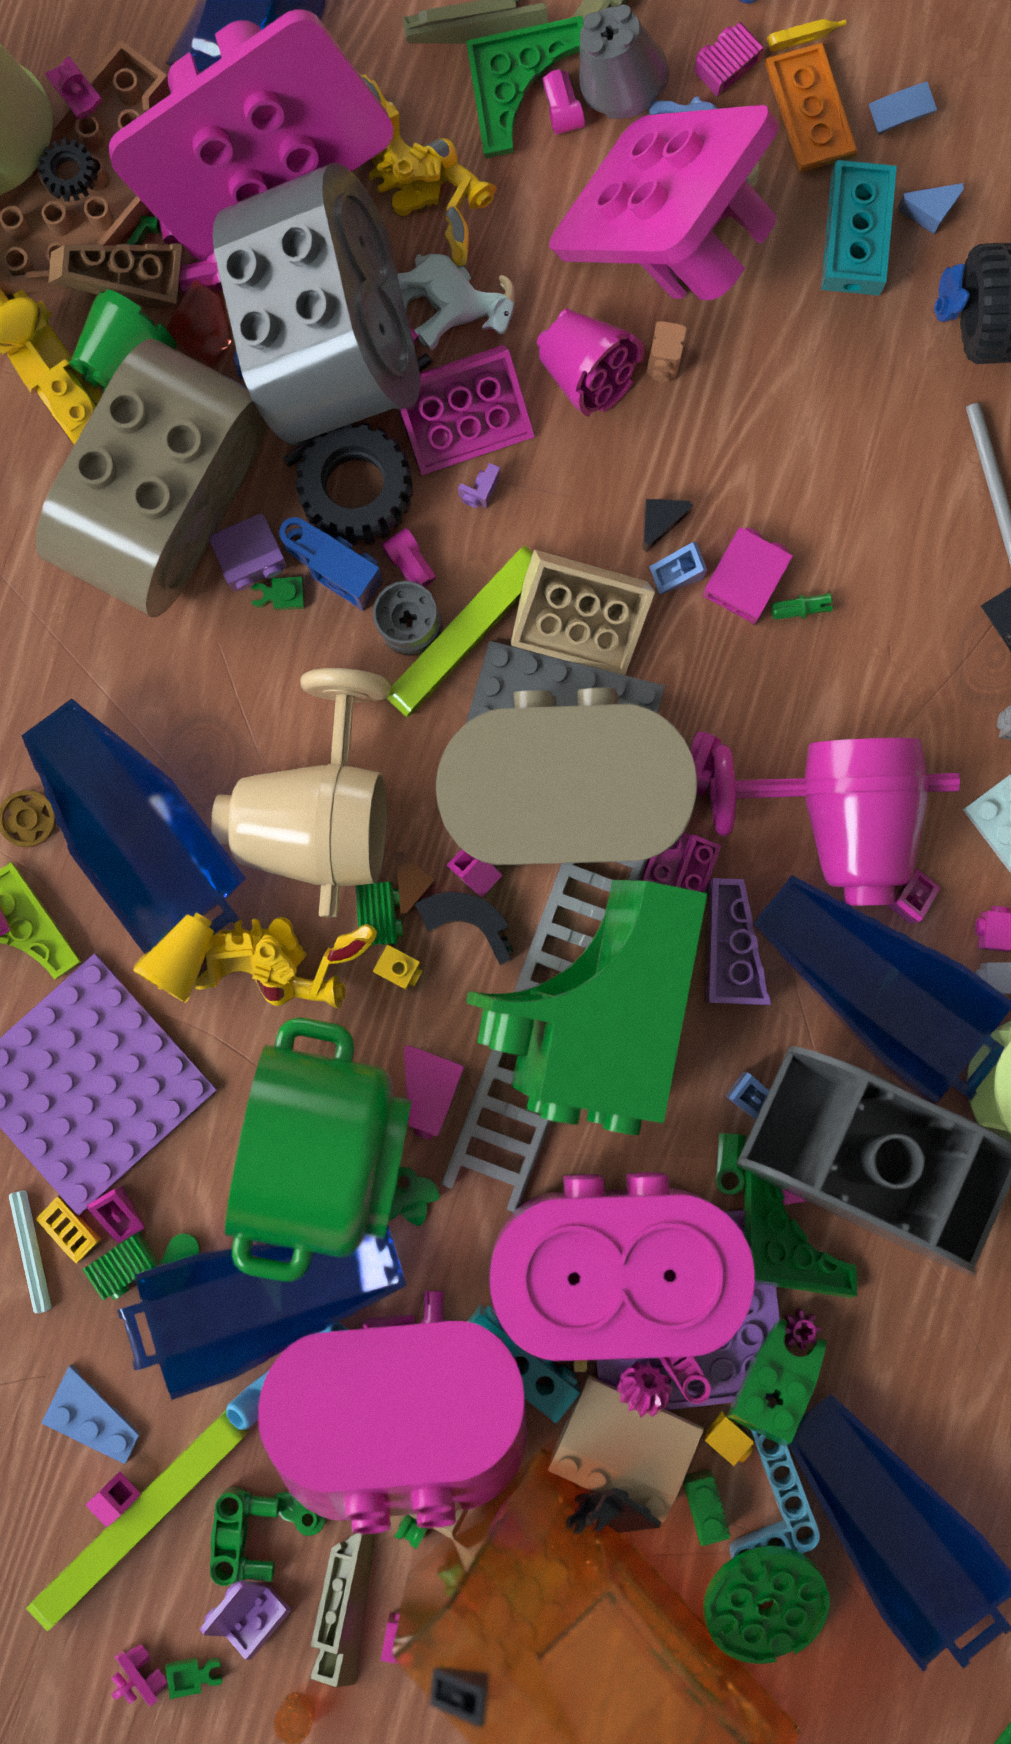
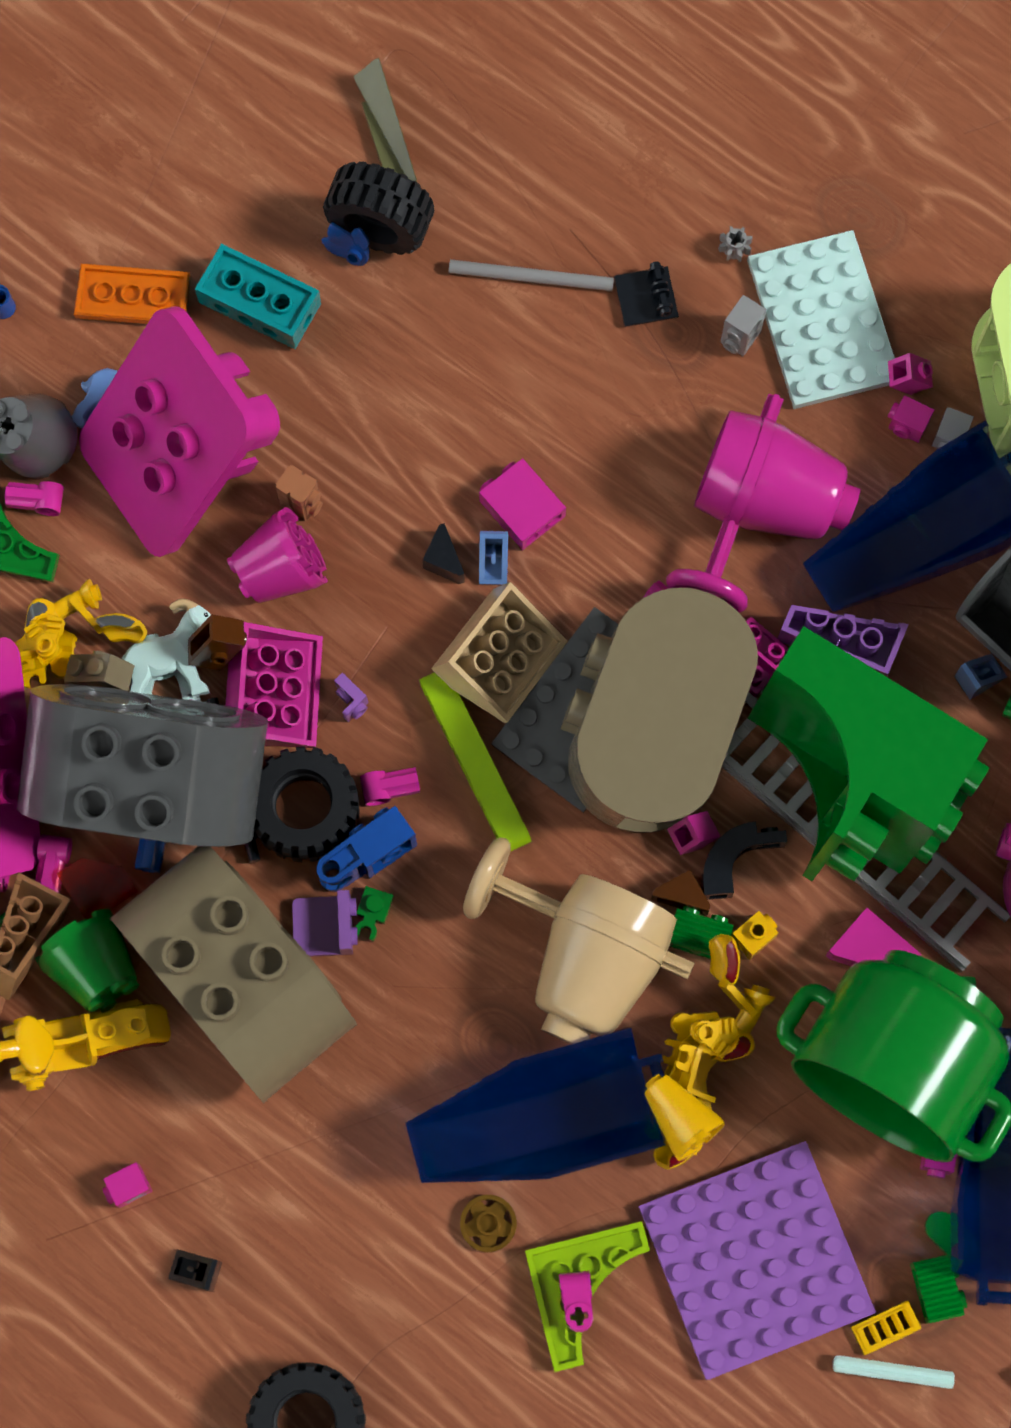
camera: 70 degrees left, 10 degrees down
dark pink slope [87,1186,145,1244] -> none
dark grey wheel [373,581,443,656] -> none
dark pink brick [694,22,764,97] -> none
yellow piece [767,19,847,52] -> none
green axle [771,593,833,620] -> none
medium blue slope [868,82,938,134] -> none
dark pink slope [887,869,941,924] -> none
medium blue slope [898,183,964,234] -> none
none -> dark tan brick [64,651,135,691]
none -> reddish brown brick [188,614,247,671]

